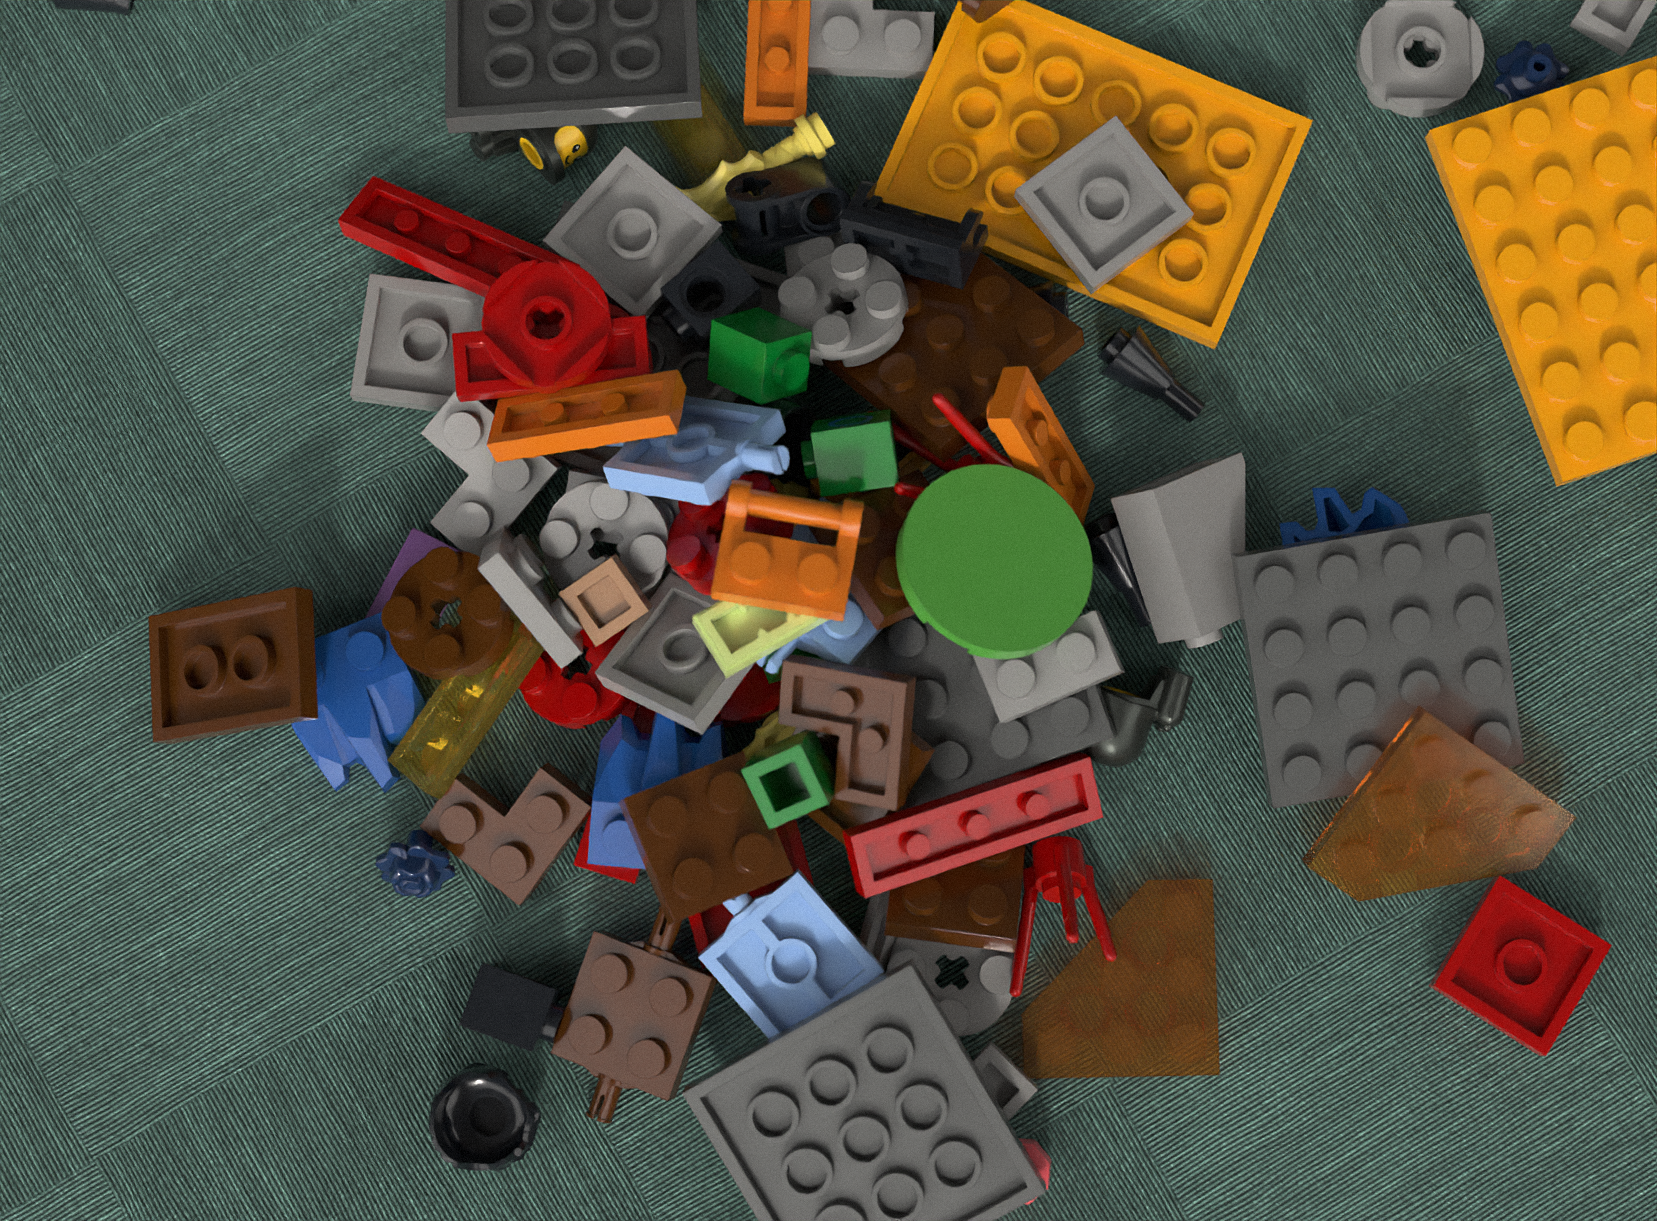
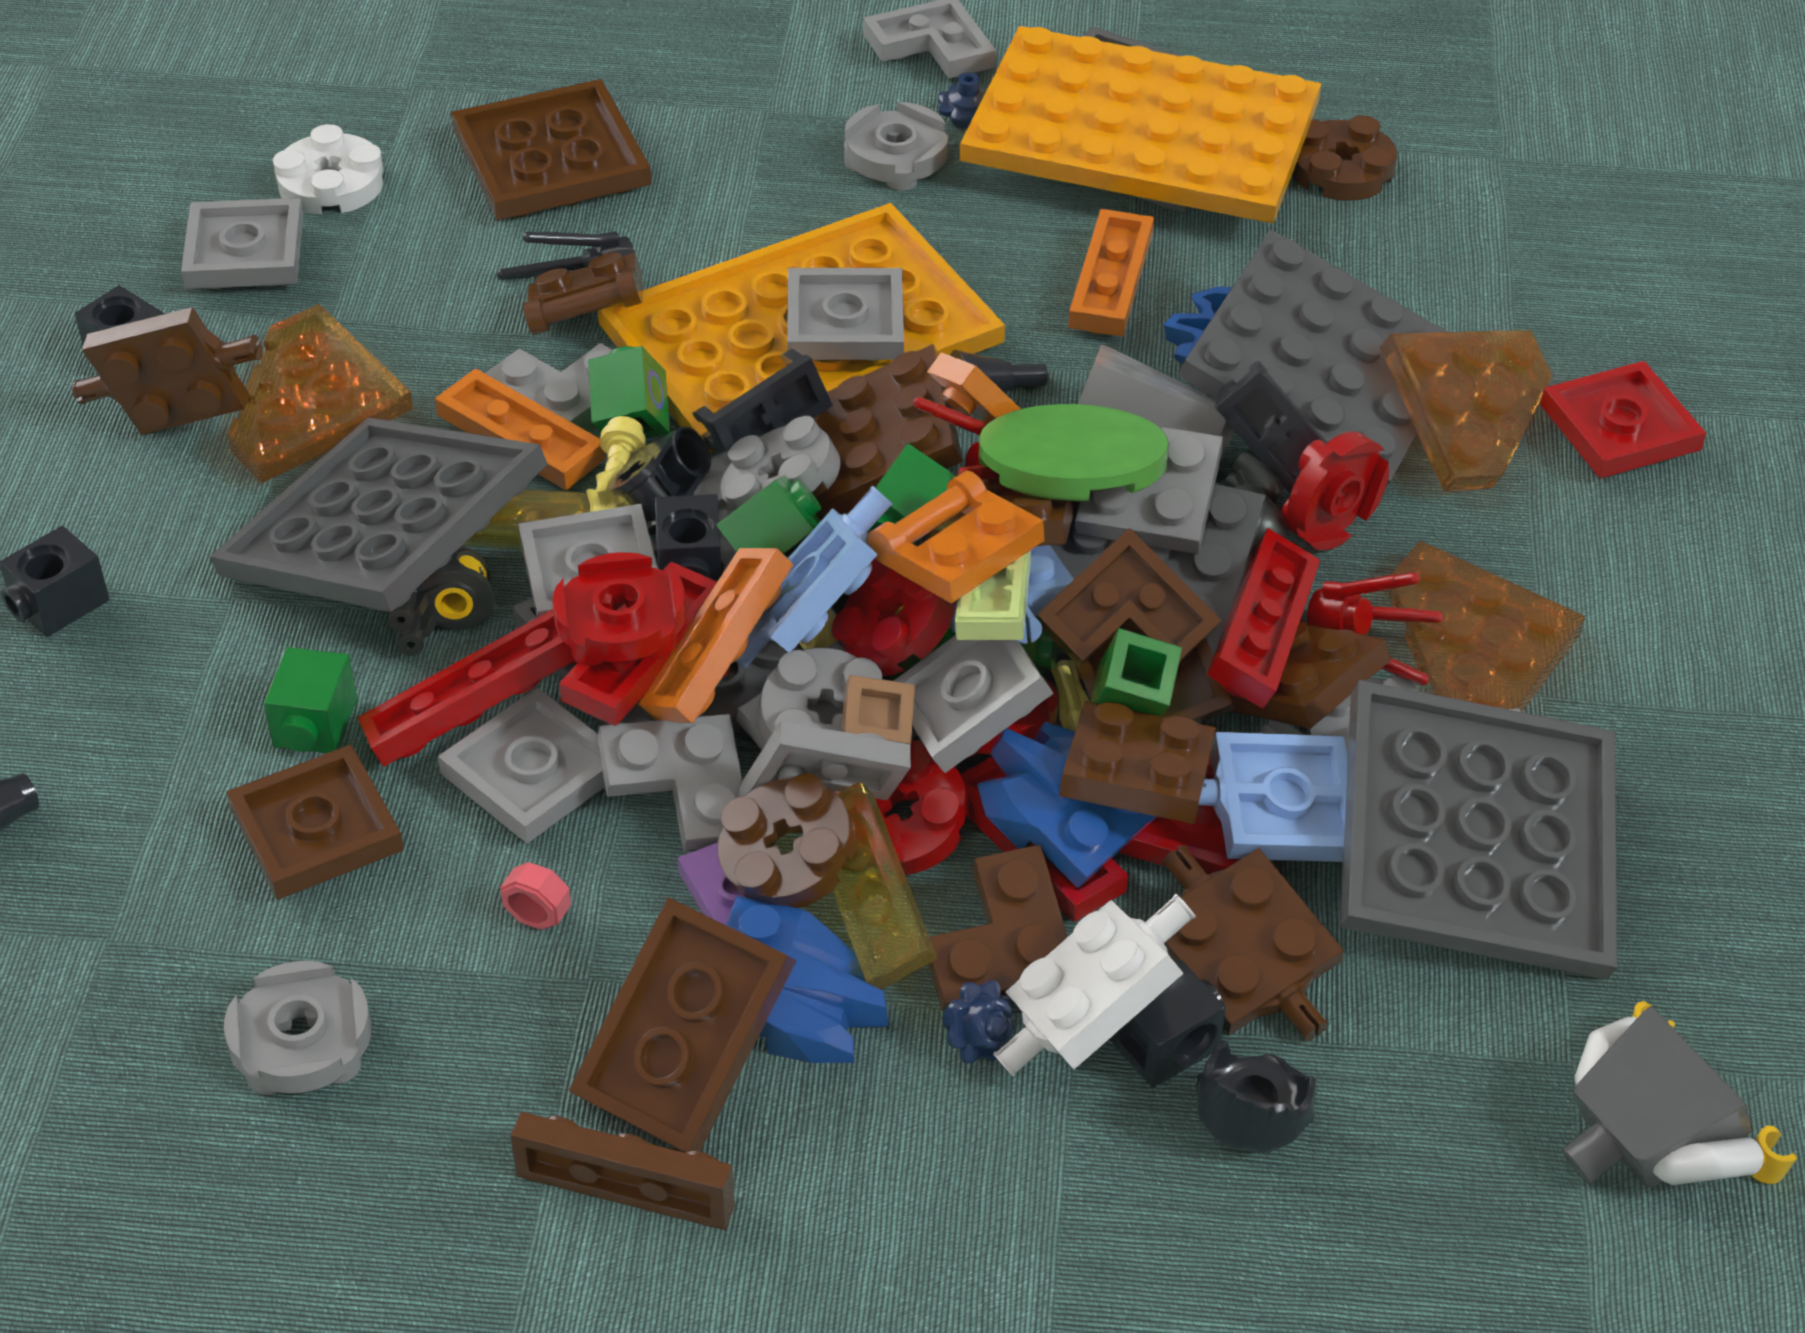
camera: 55 degrees left, 35 degrees down
none -> light grey plate [224,961,372,1095]
none -> reddish brown plate [226,745,404,900]
none -> green brick [264,647,357,753]
none -> coral tile [500,862,571,930]
none -> reddish brown plate [510,1111,735,1230]
none -> green brick [588,346,670,439]
none -> white plate [993,894,1196,1077]
none -> orange plate [1068,209,1154,337]
none -> black hinge [1215,361,1329,494]
none -> red plate [1281,431,1390,550]

